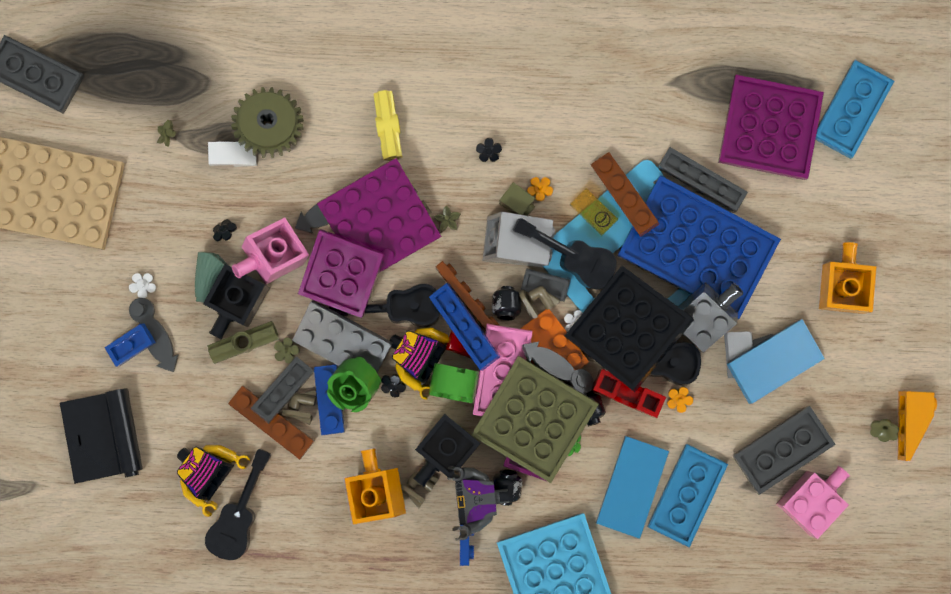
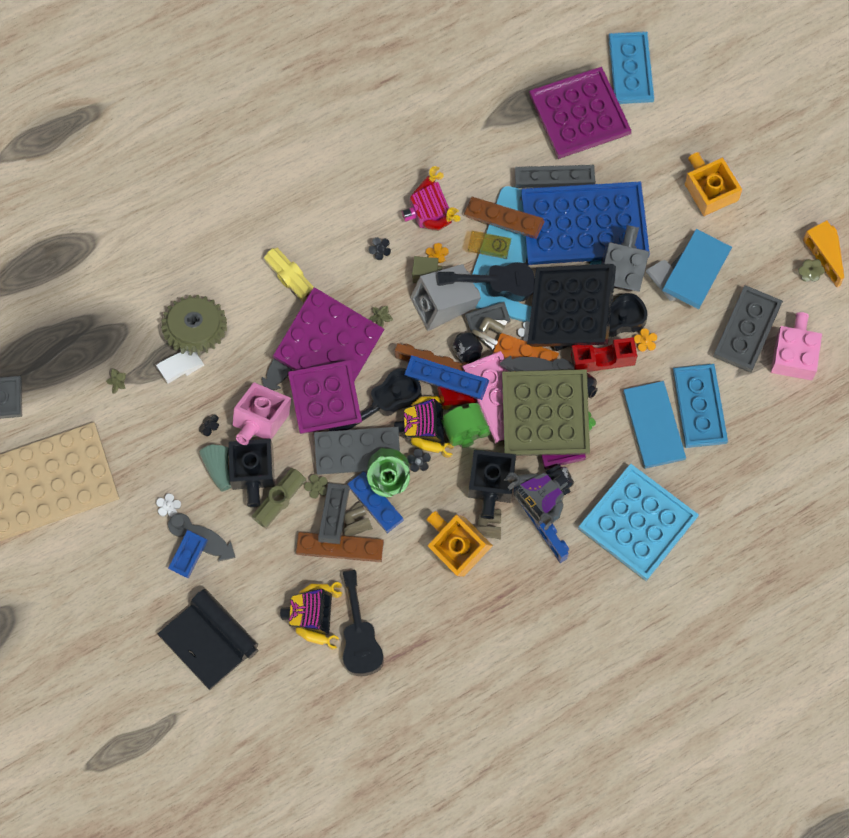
camera: 30 degrees left, 15 degrees down
none -> torso [402,166,461,231]

